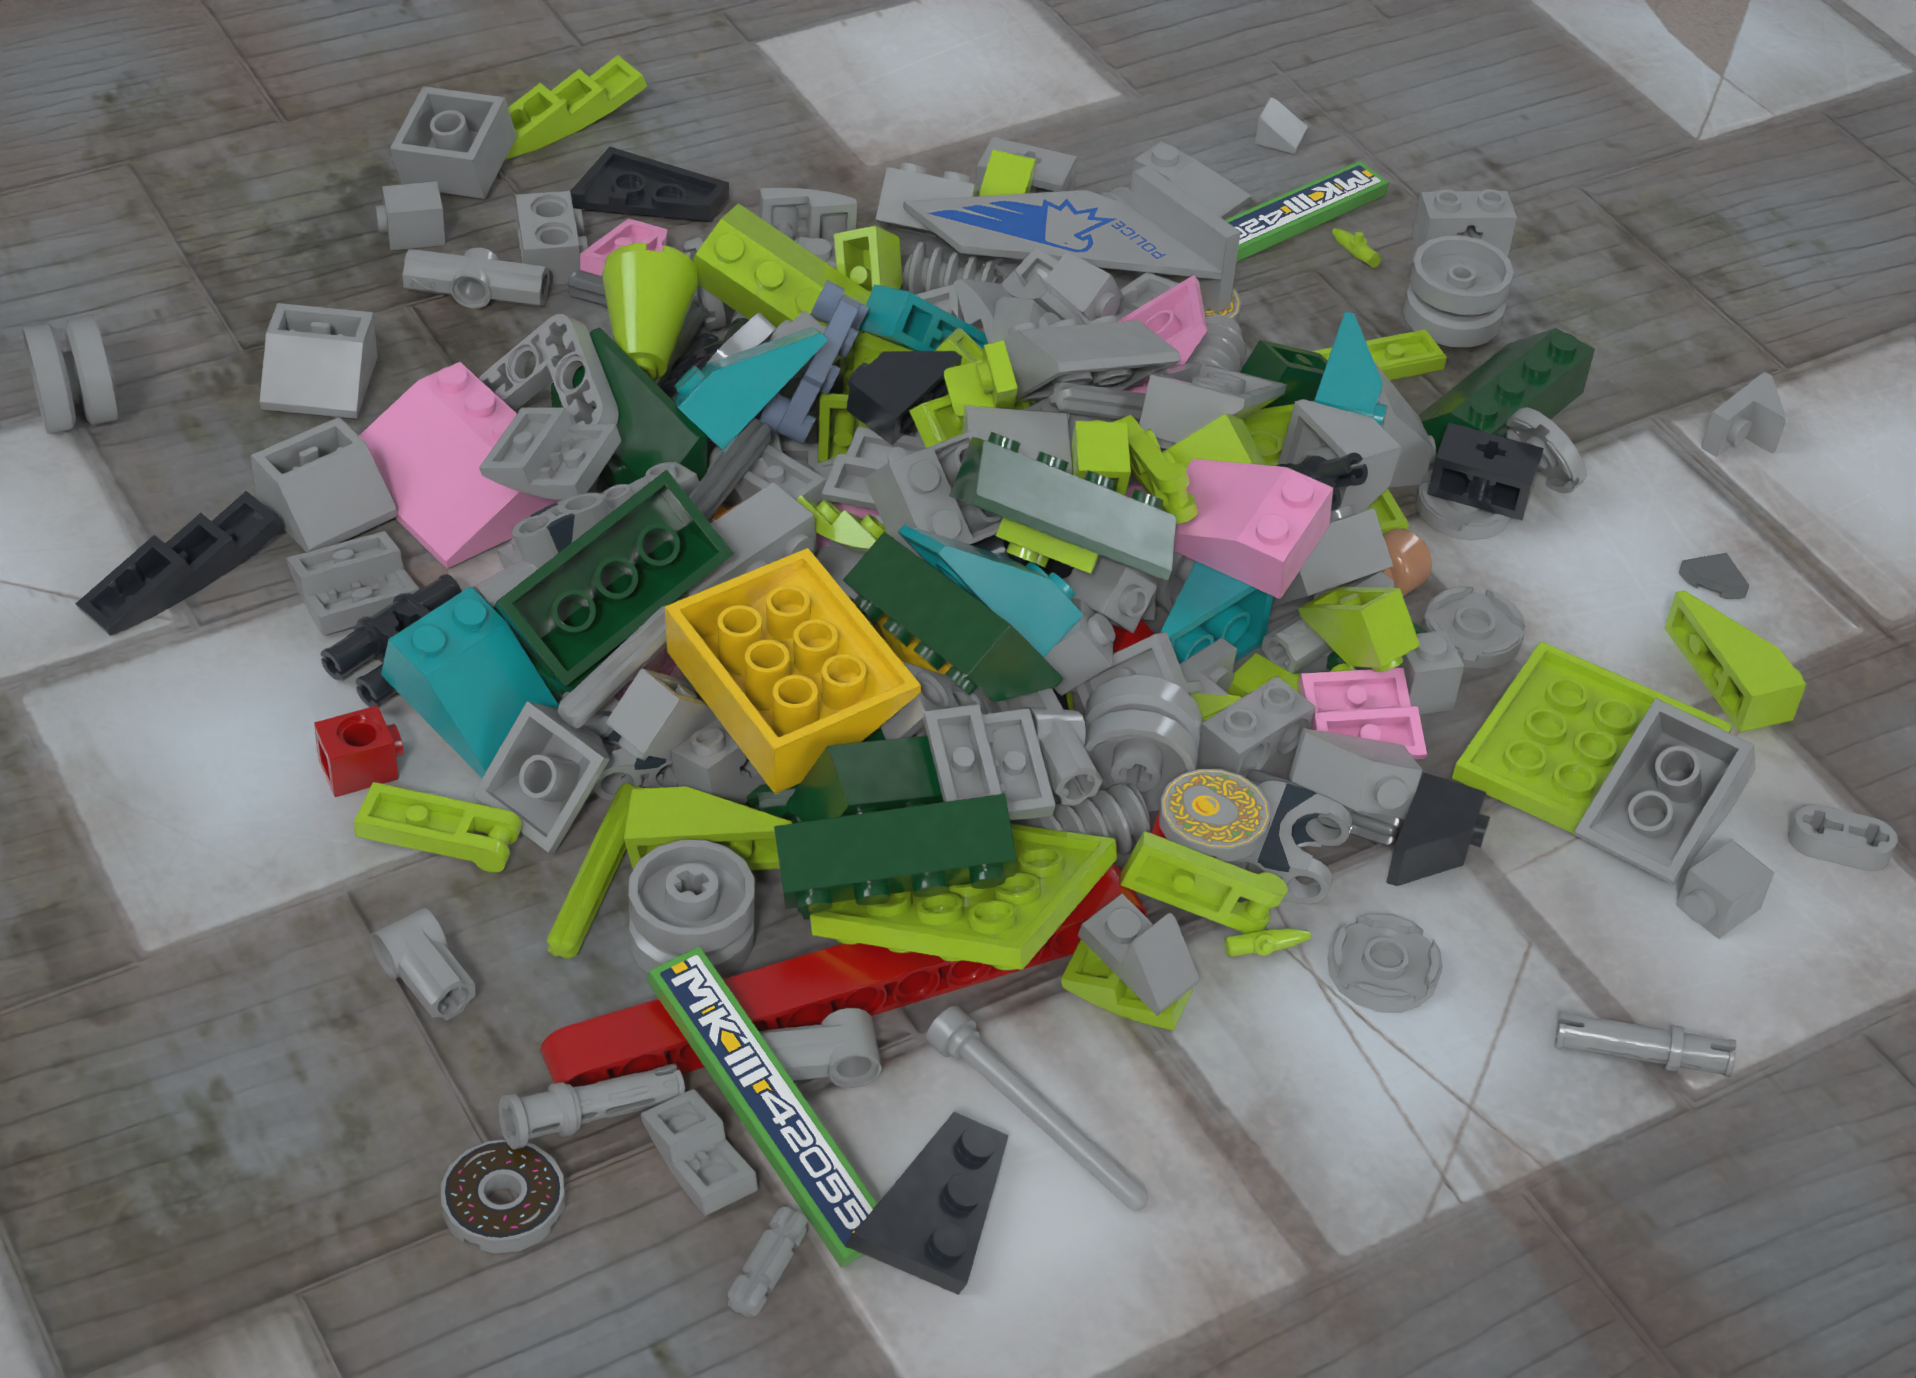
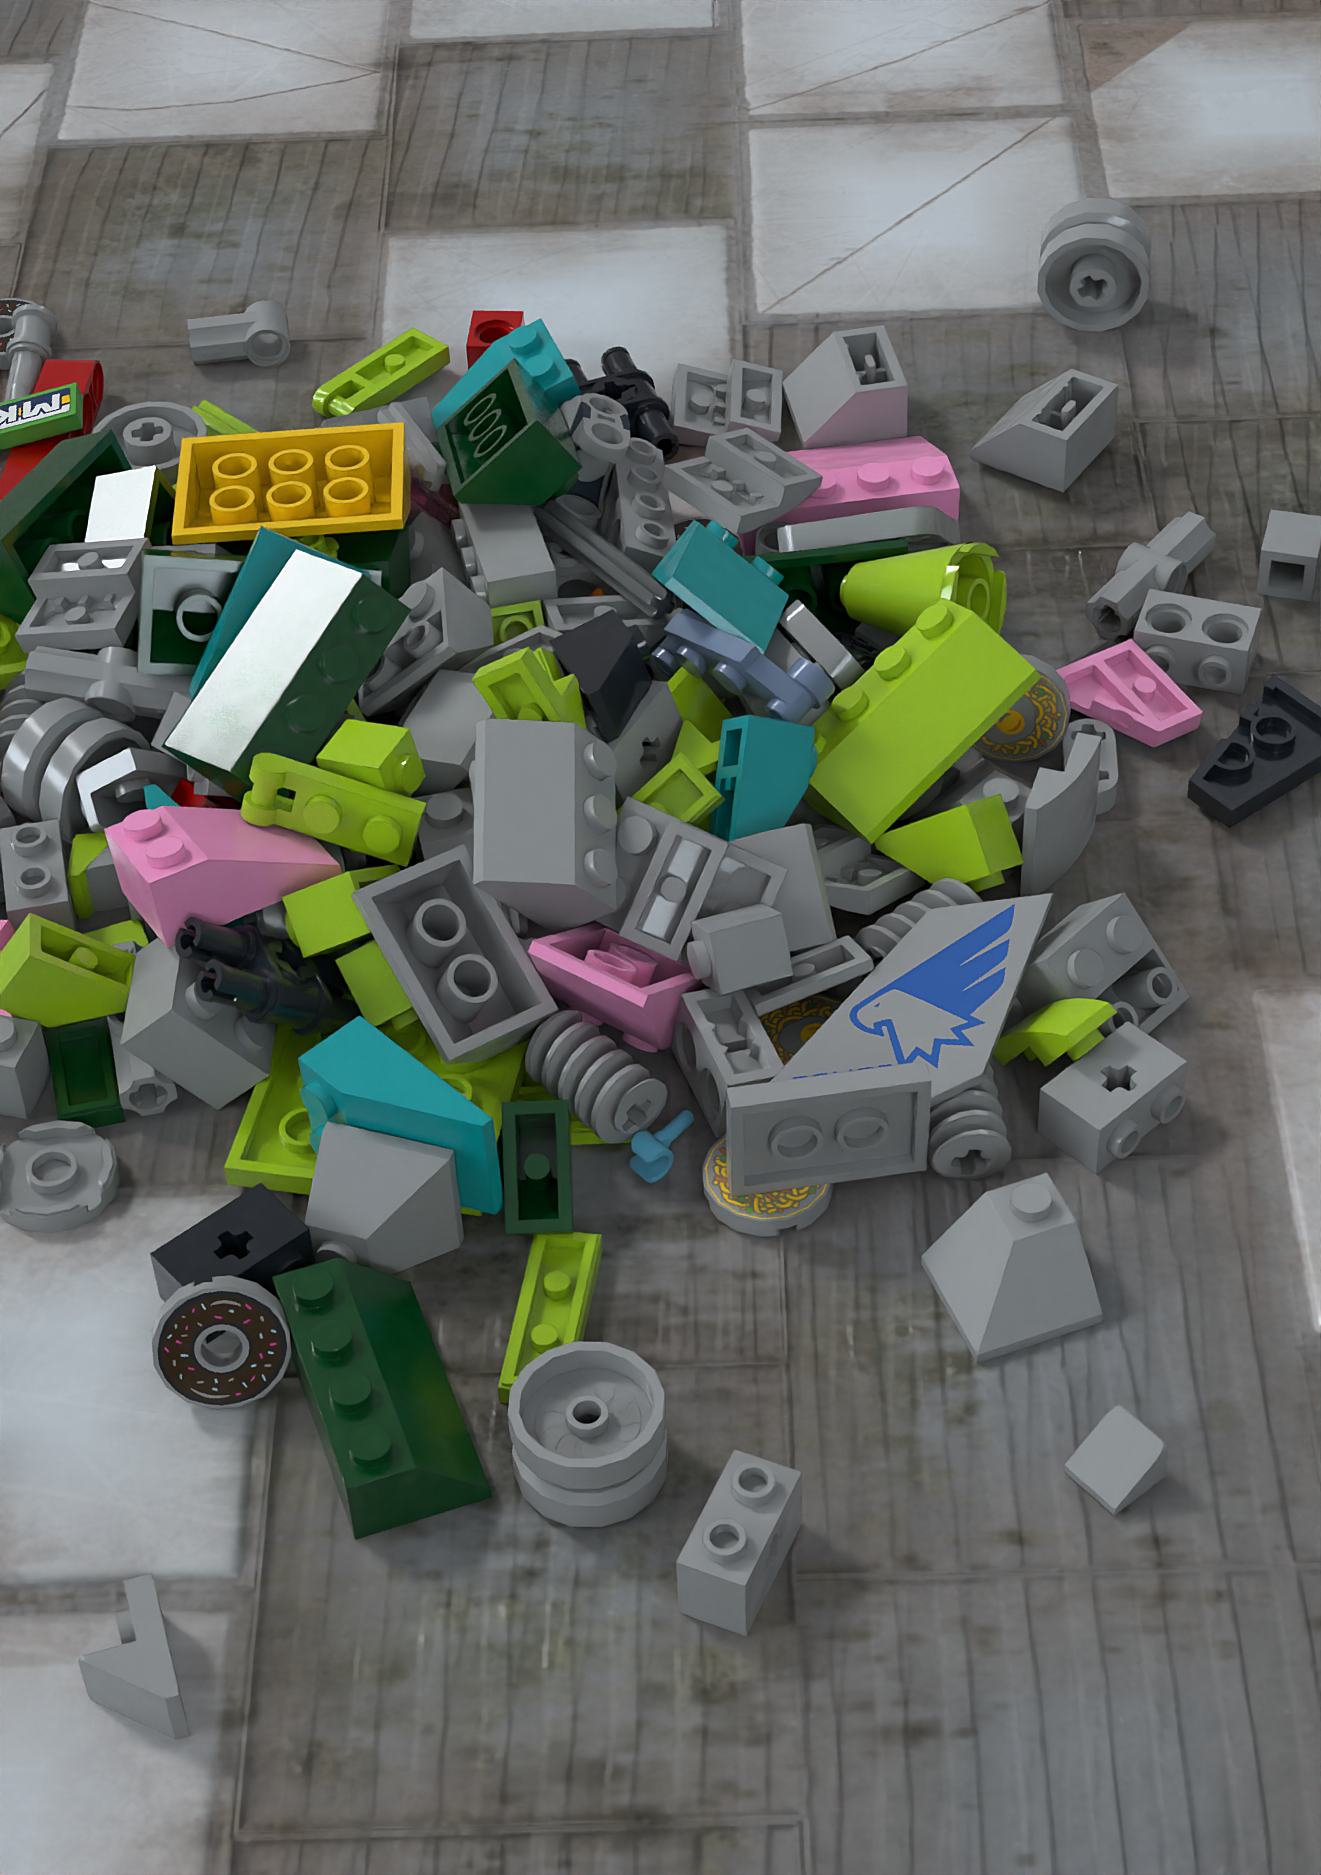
camera: 125 degrees right, 0 degrees up
black slope [75,491,284,636] -> none
tile [1225,161,1389,262] -> none
light grey slope [1278,399,1402,514] -> none
lime helmet [1332,228,1382,268] -> none
nougat head [1373,528,1432,597] -> none

